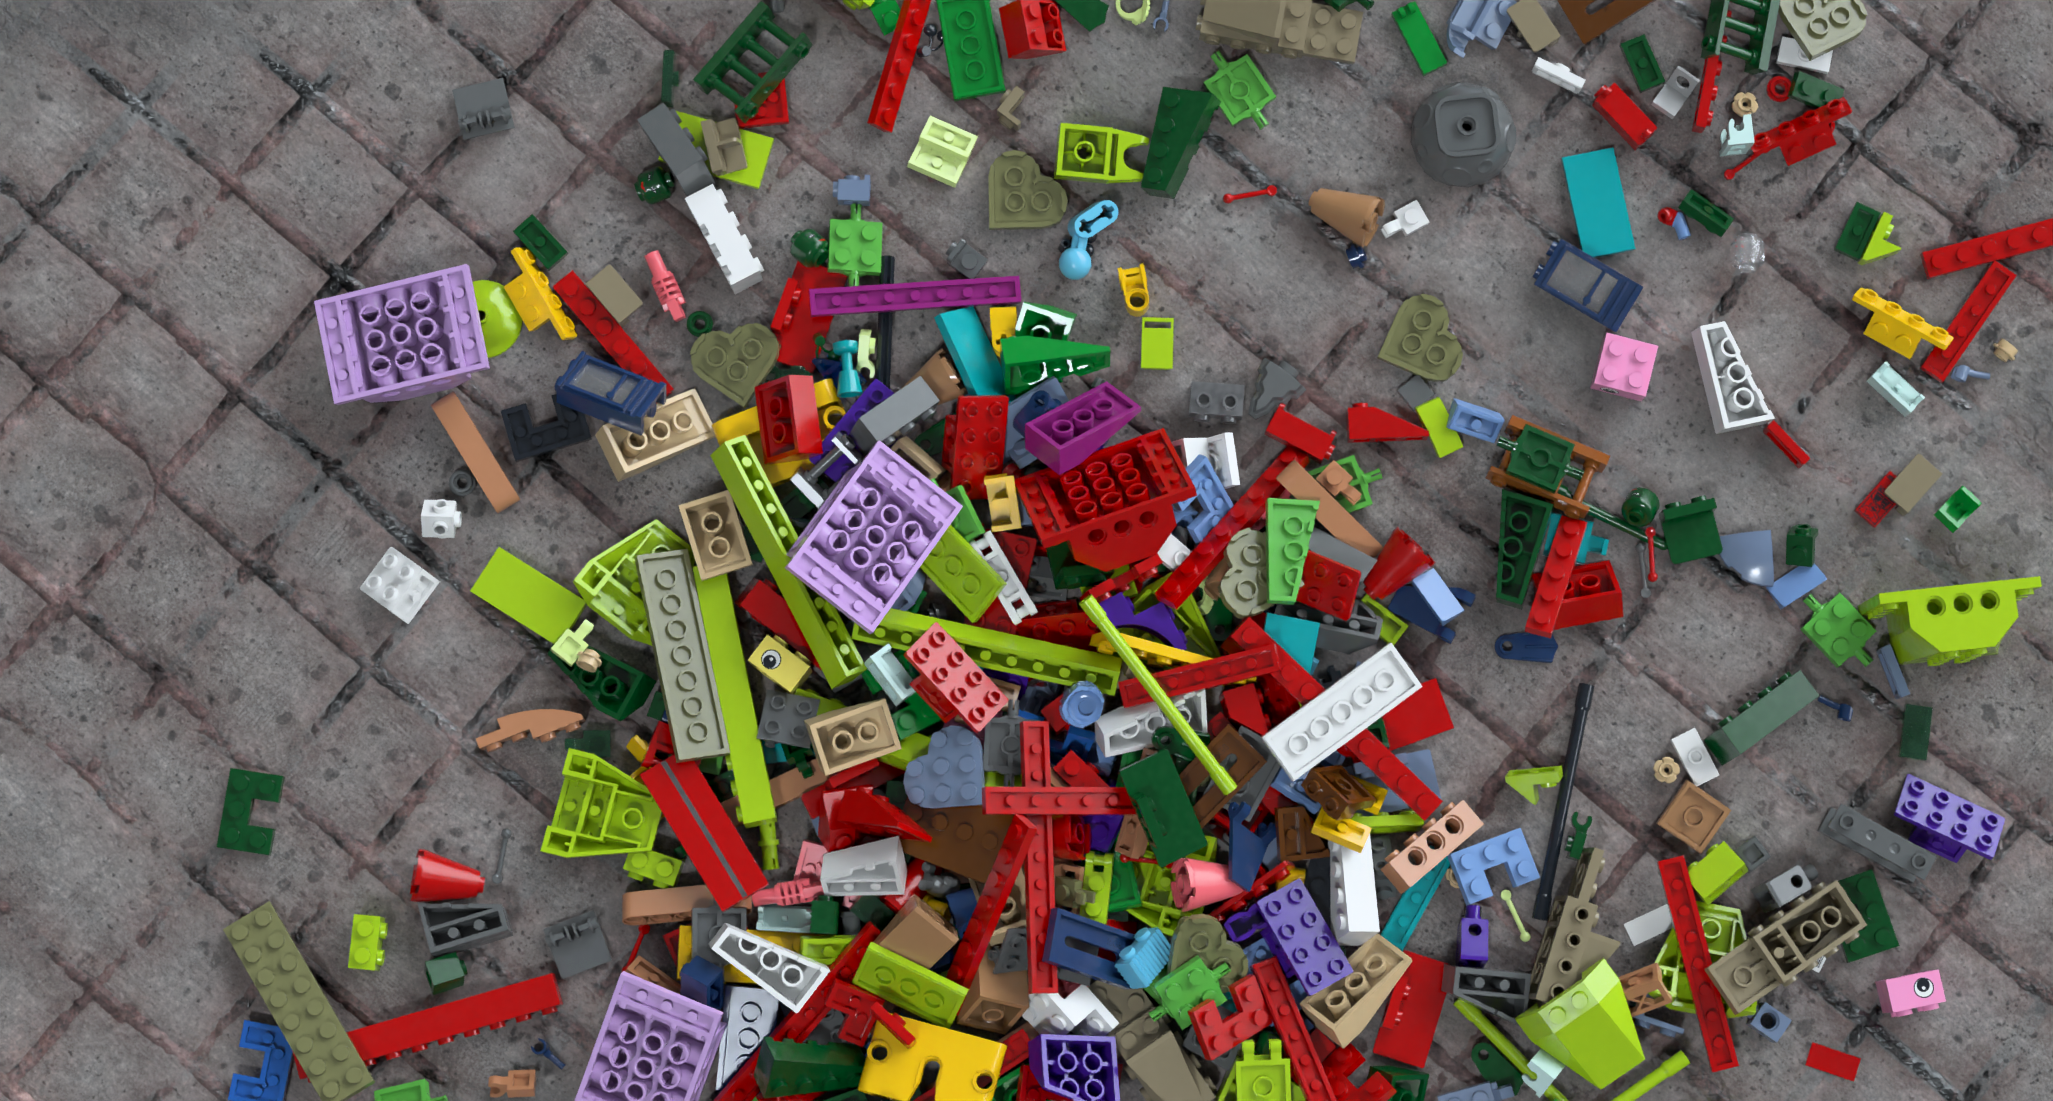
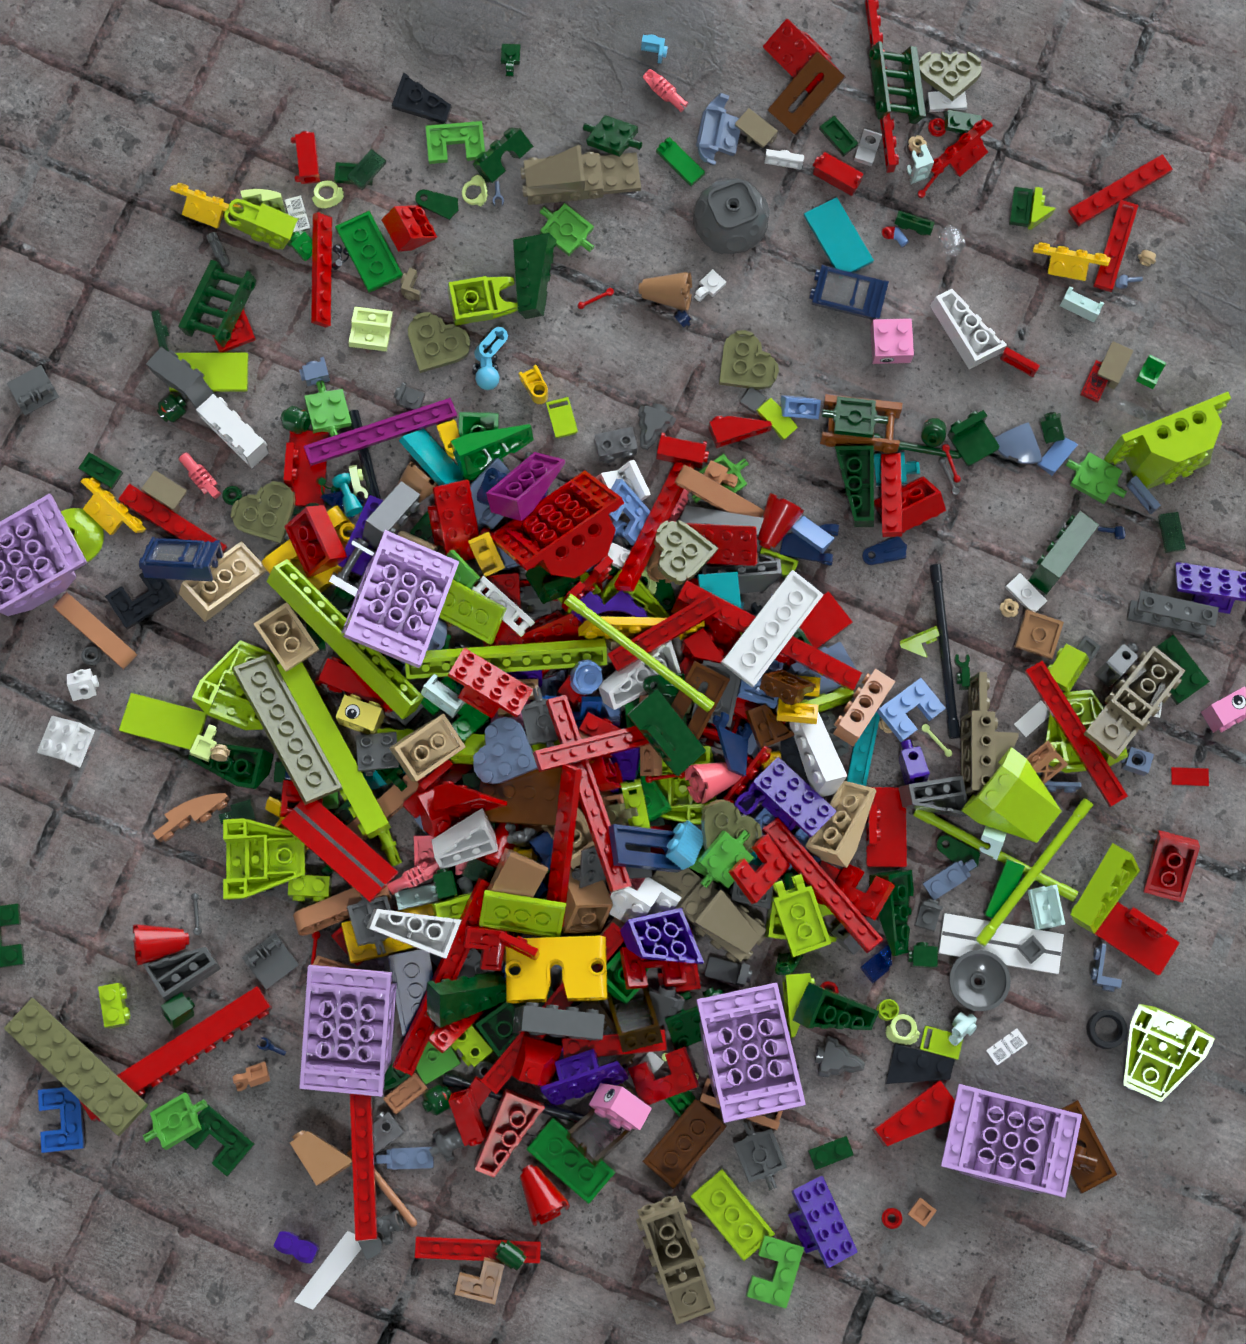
camera: 25 degrees left, 5 degrees down
dark blue brick [680,955,724,1010] -> none
dark tan panel [701,118,748,176] -> none
bright green wing [1265,498,1320,605] -> none

